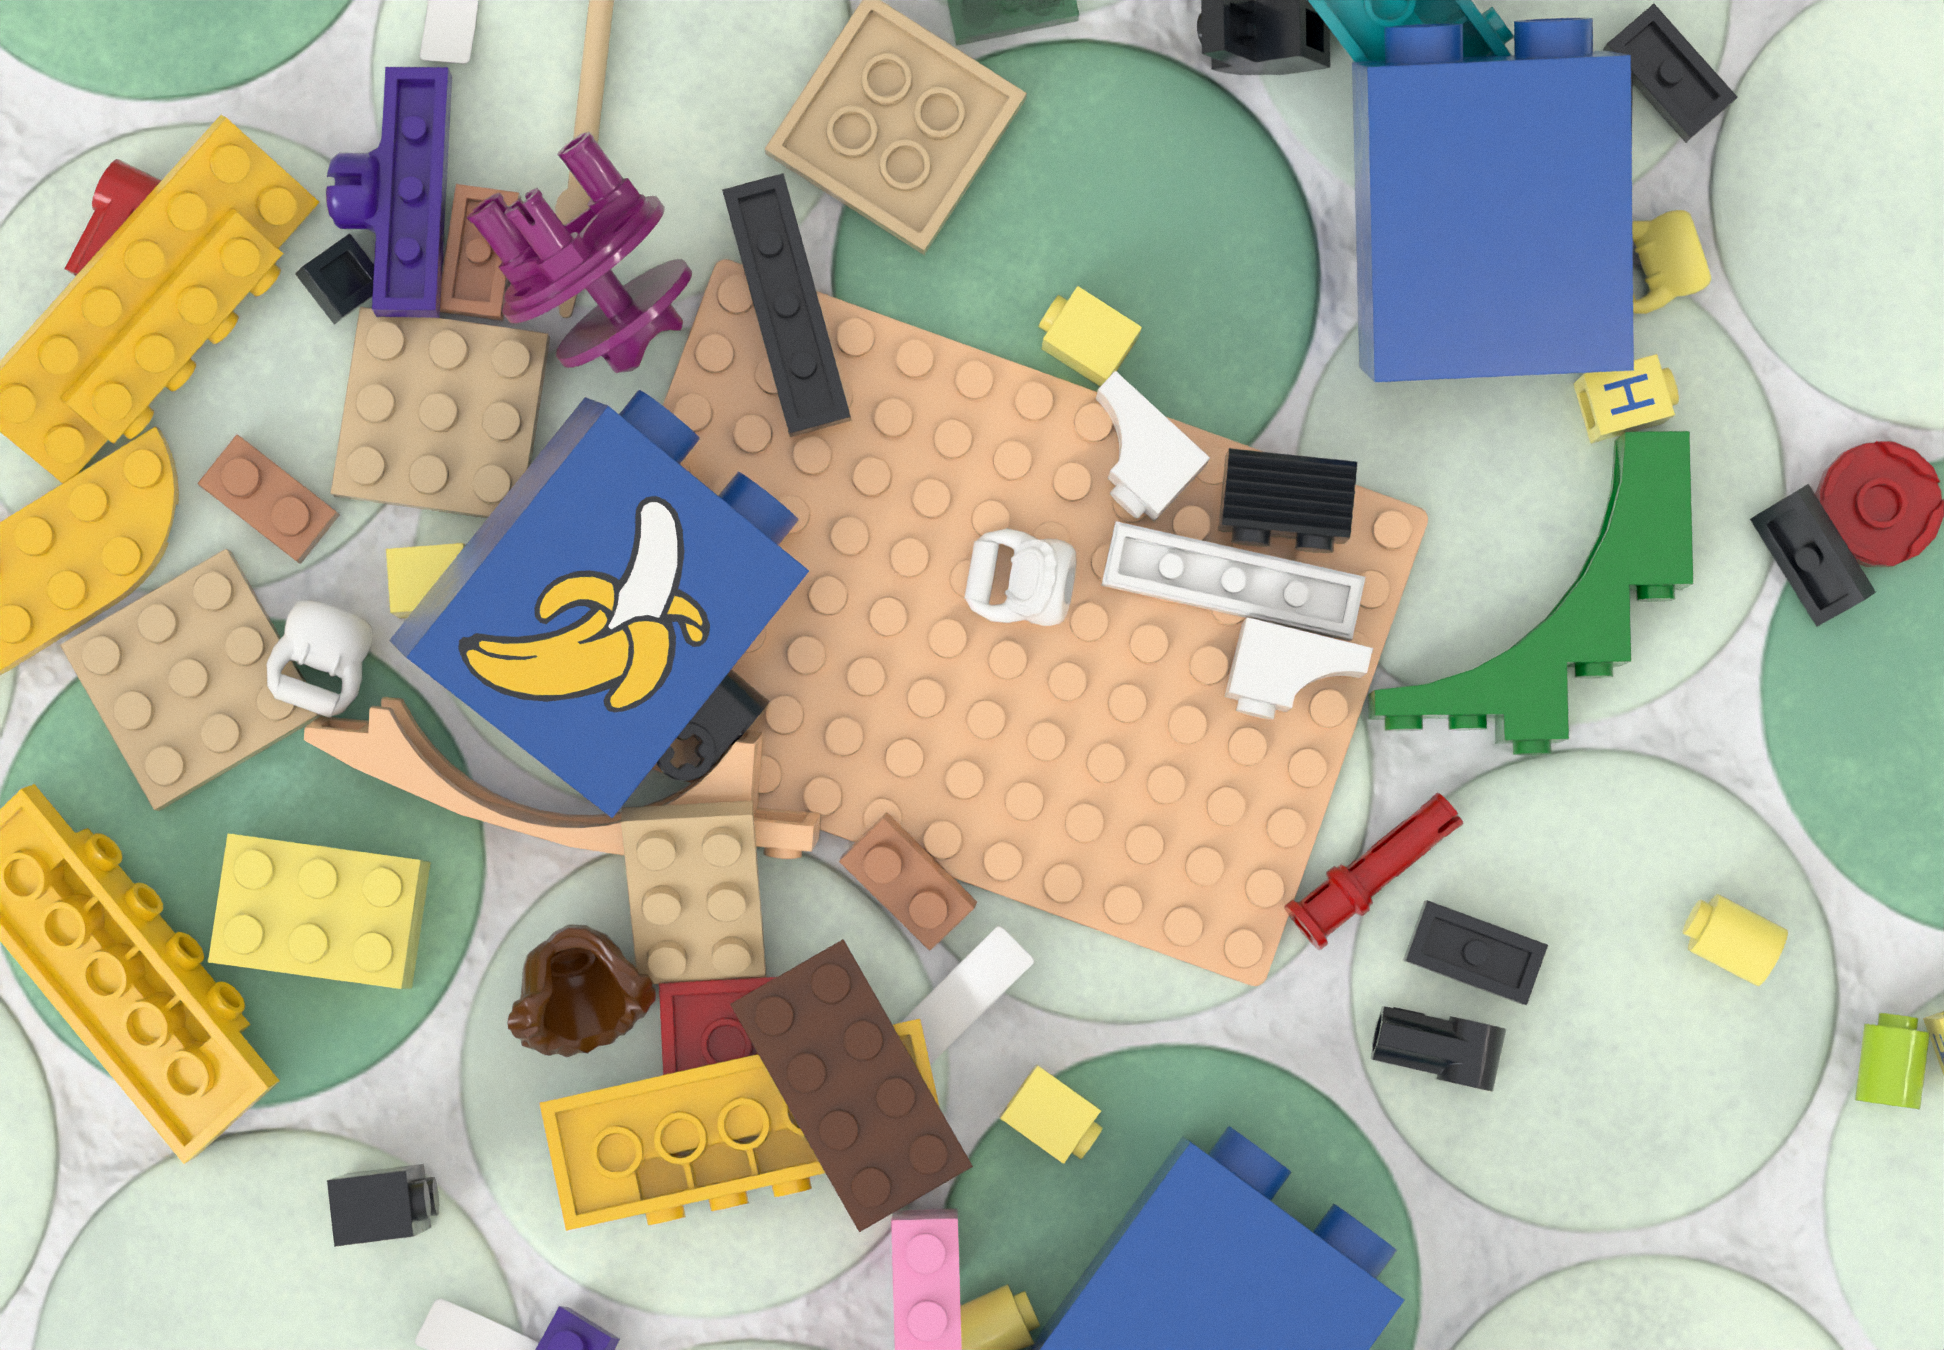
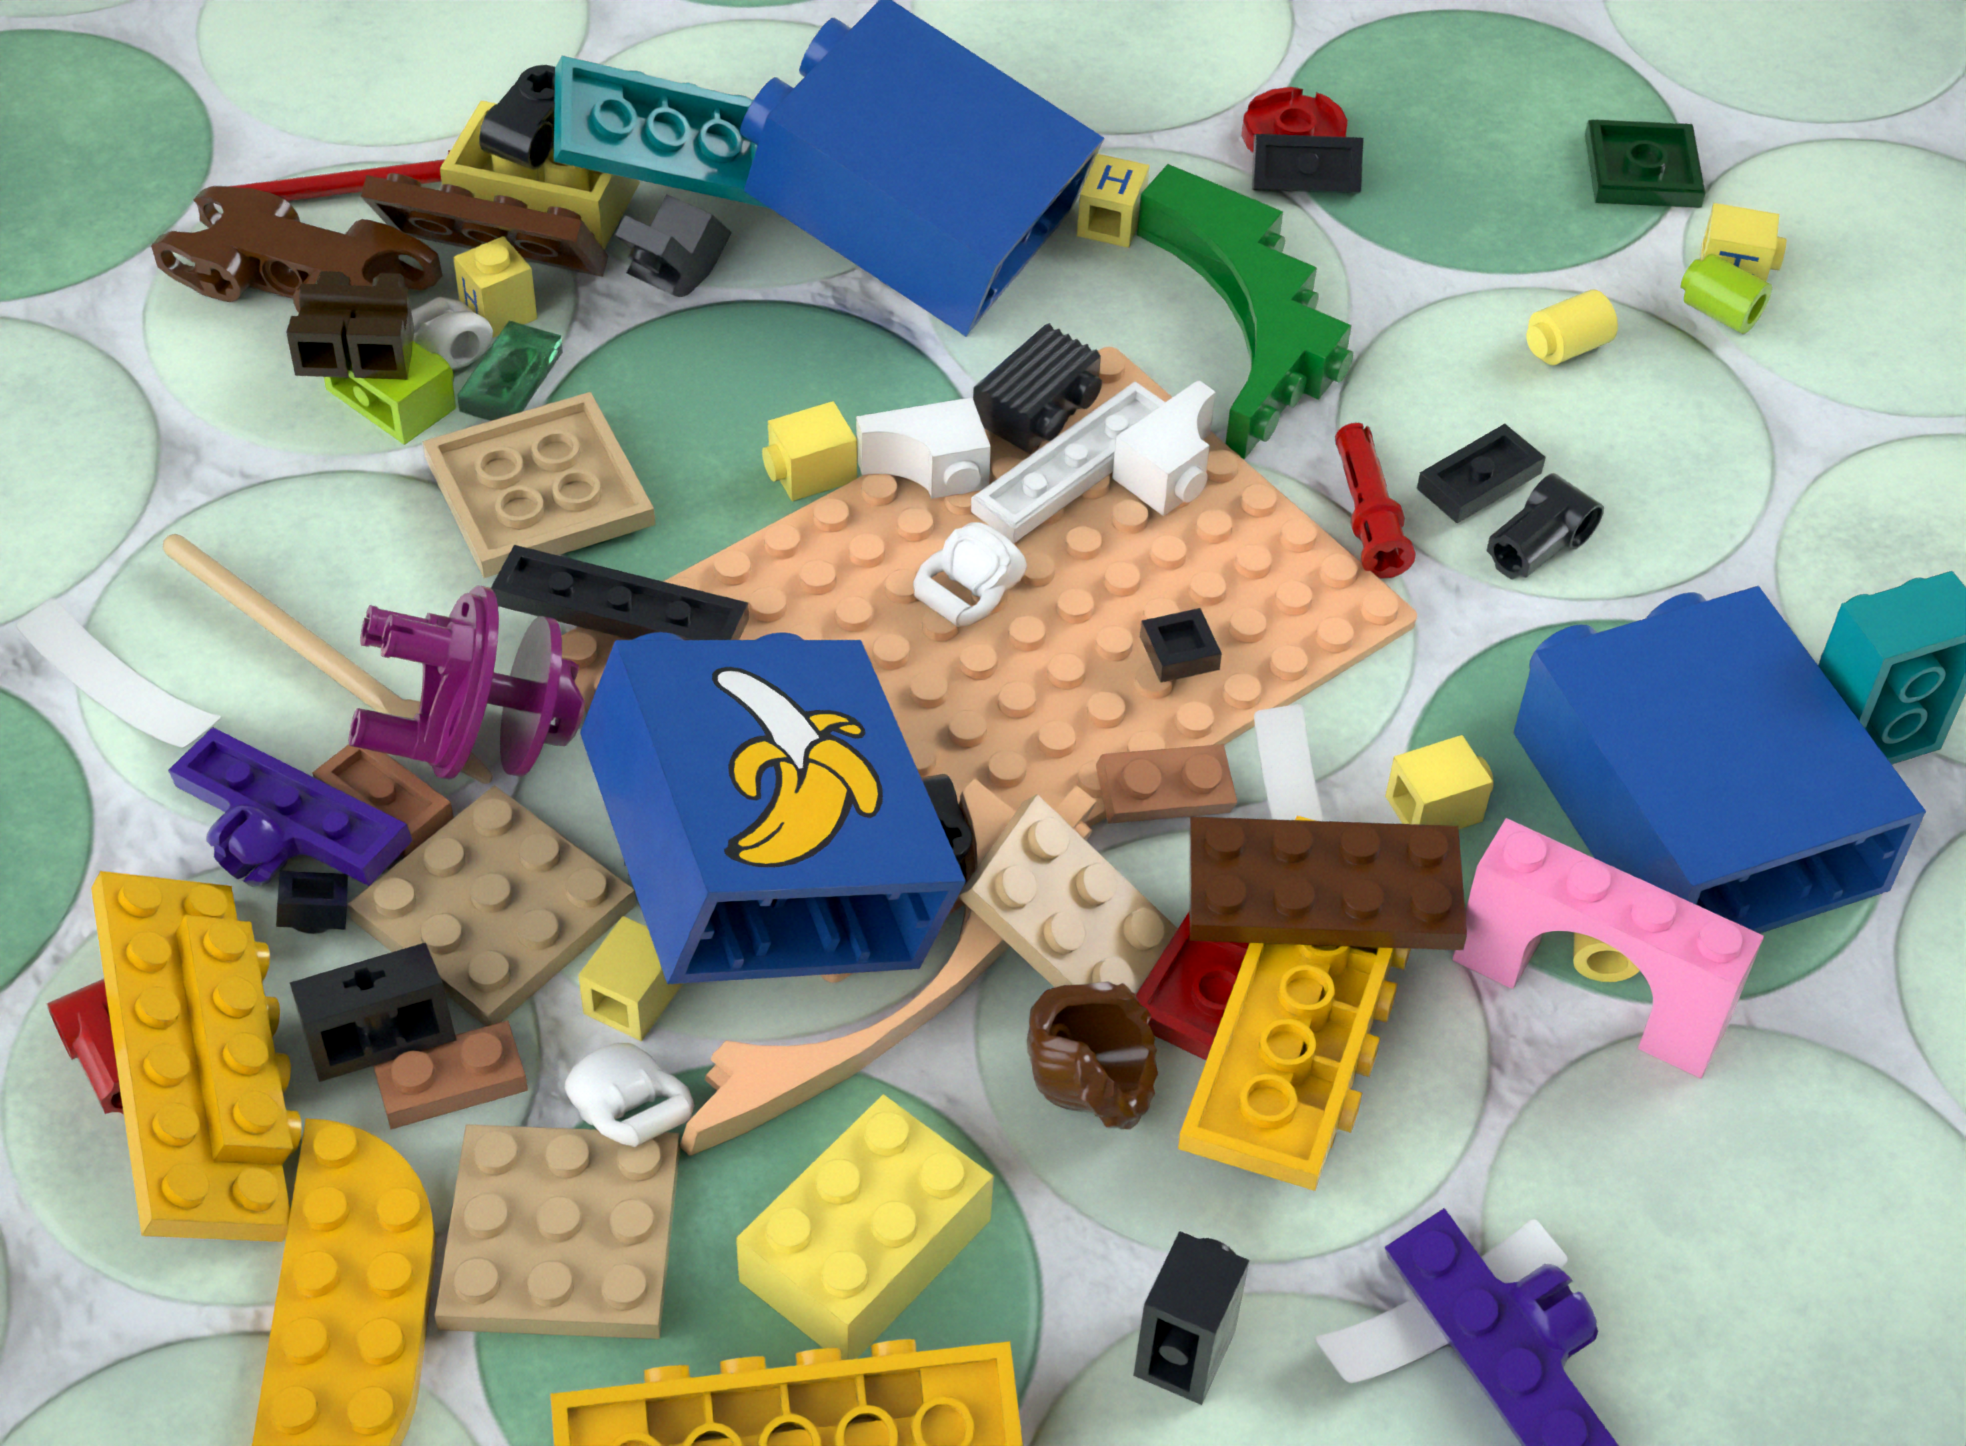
camera: 55 degrees left, 35 degrees down
none -> black brick [289,942,457,1082]
none -> black plate [1140,608,1222,683]

